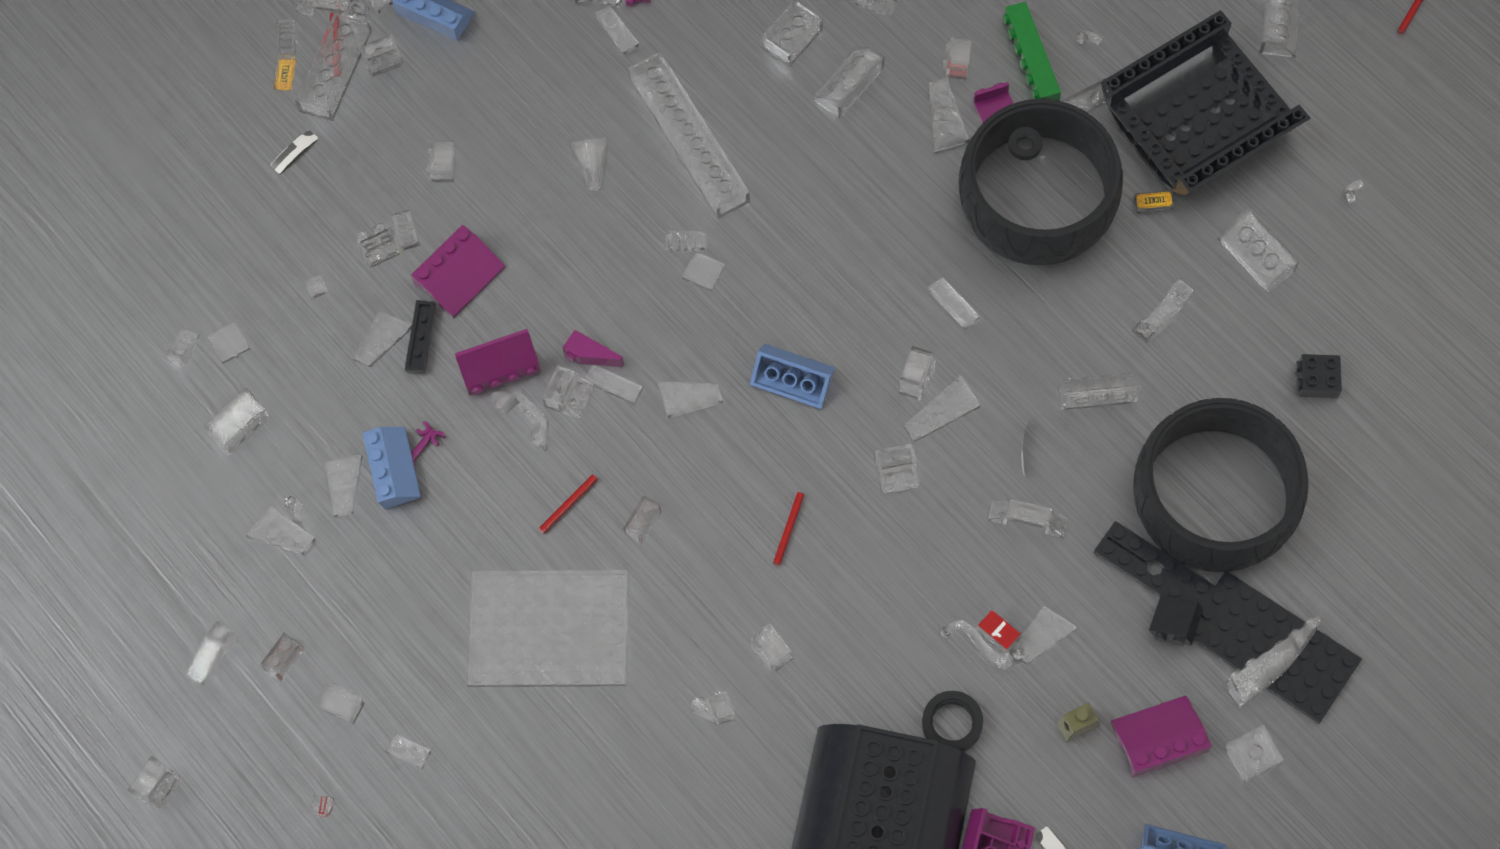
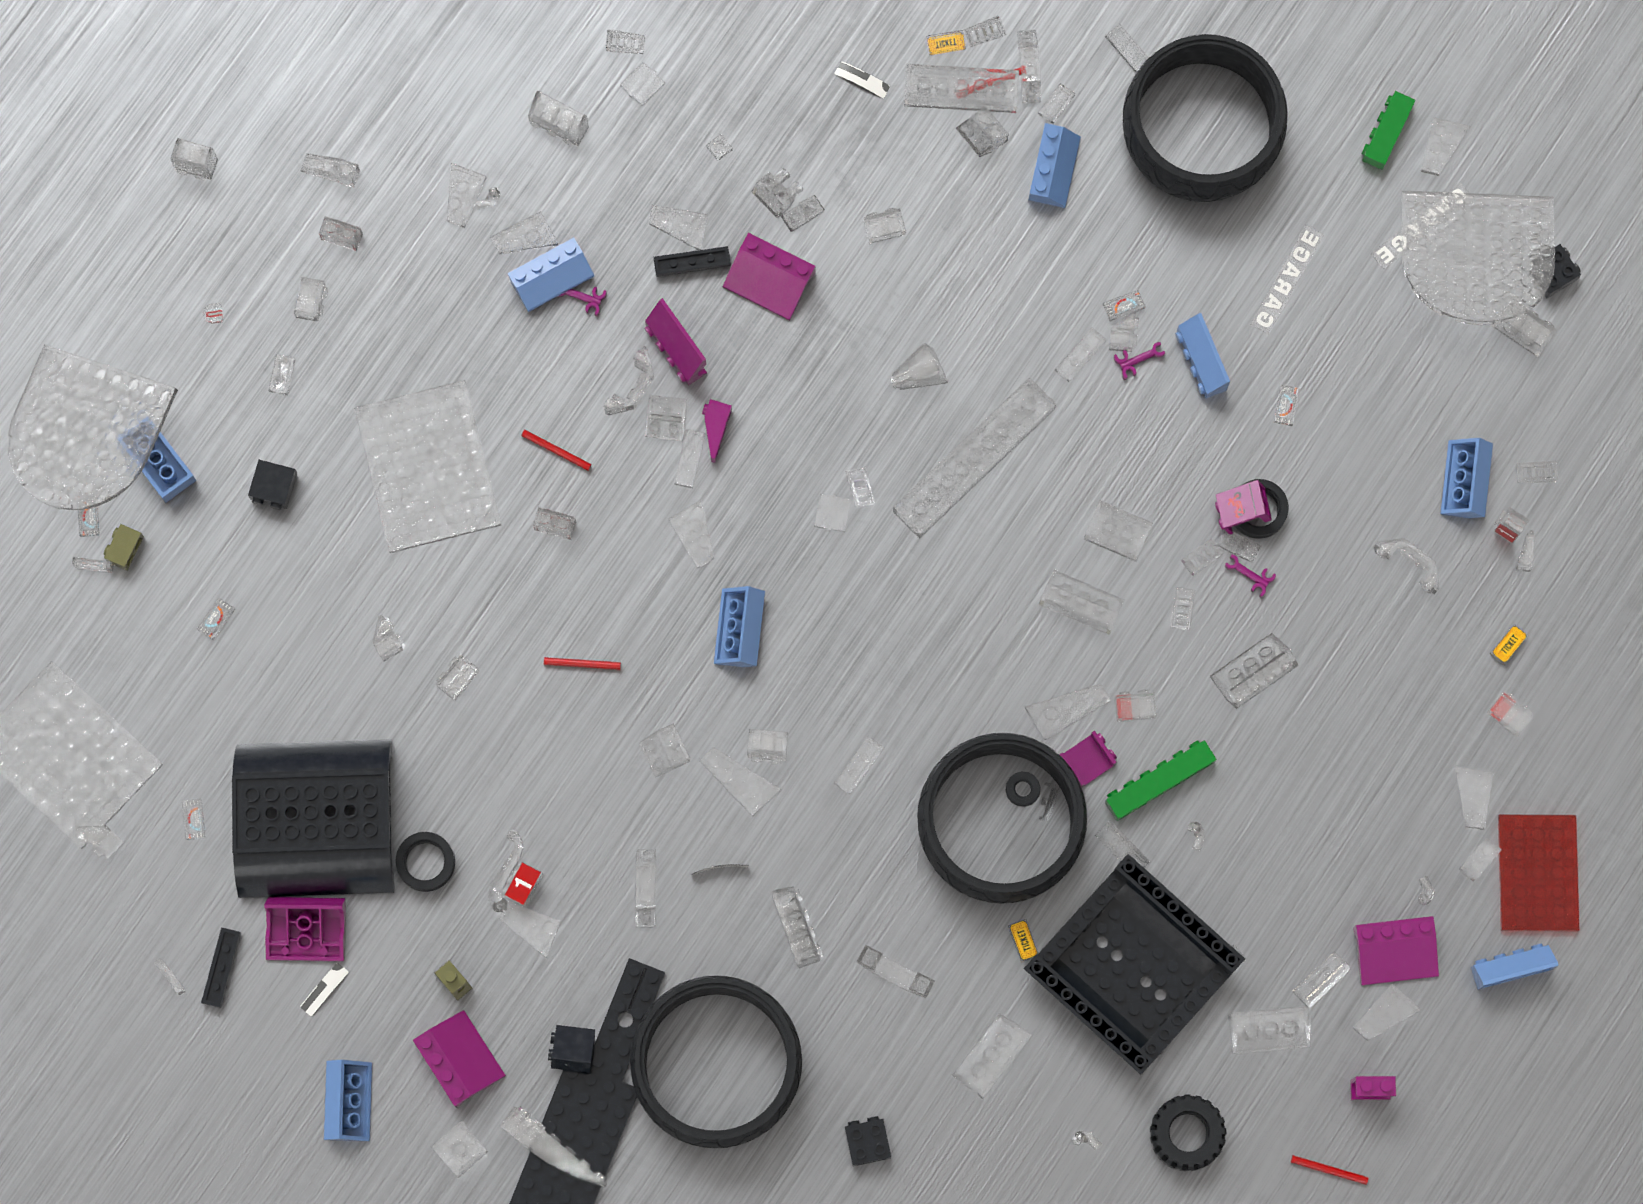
camera: 70 degrees right, 10 degrees up
none -> black brick [248,459,297,510]
none -> black tyre [1150,1094,1227,1171]

